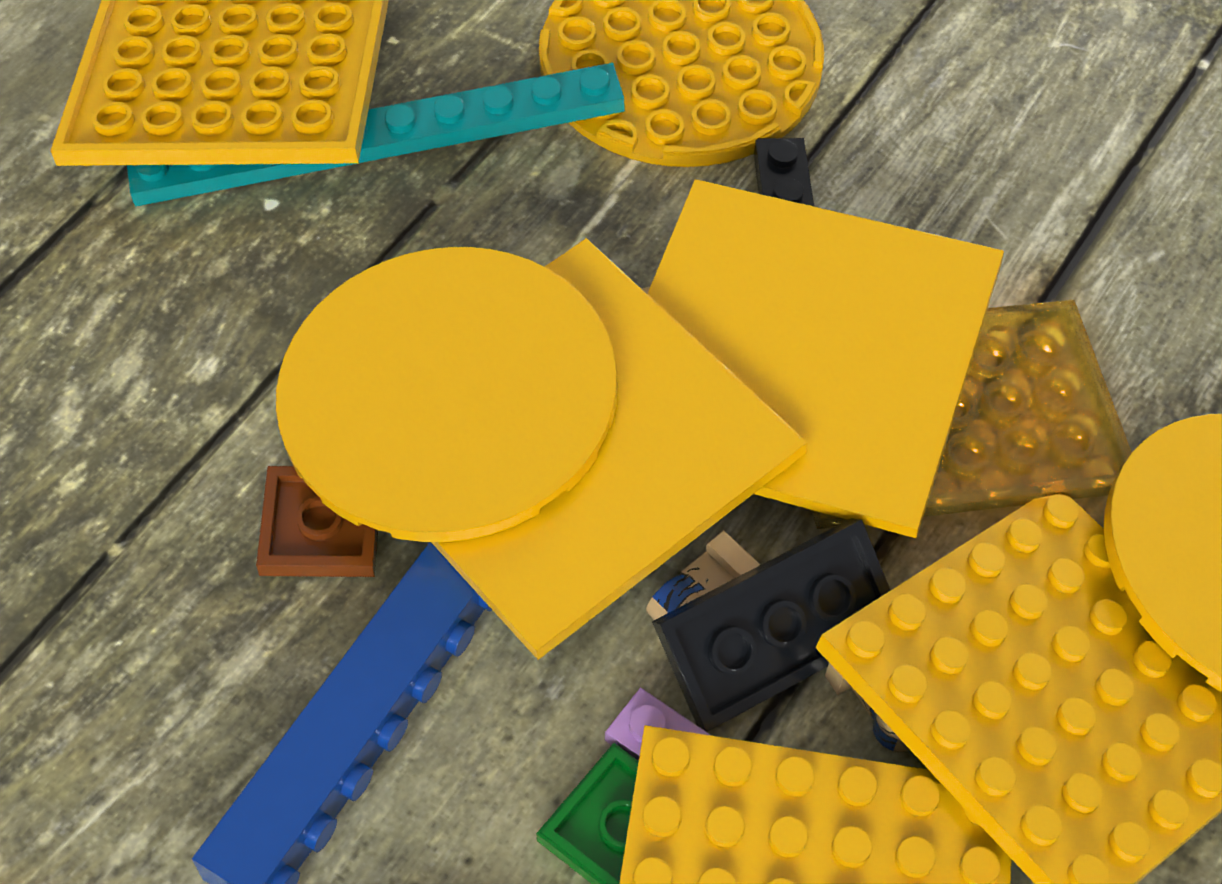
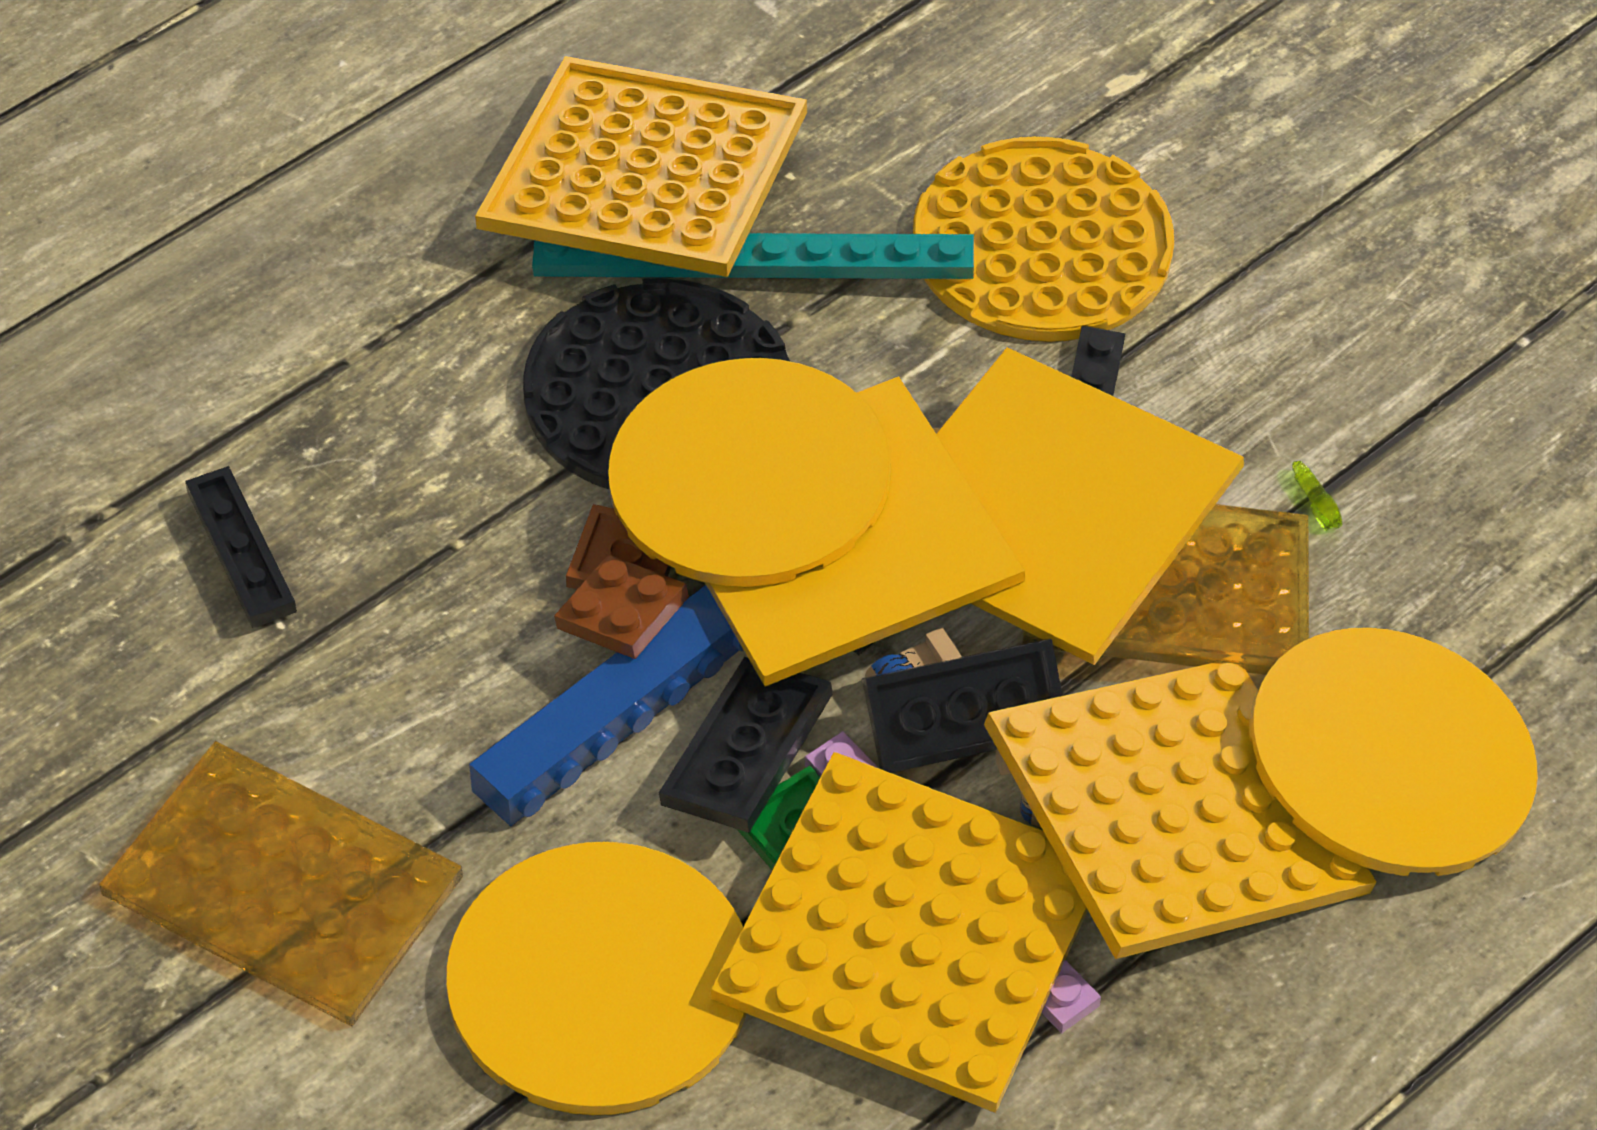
camera: 15 degrees right, 5 degrees down
none -> black tile [523,278,790,490]
none -> dark orange plate [554,554,689,659]
none -> black plate [659,656,833,833]
none -> clear neon green piece [1292,461,1343,531]

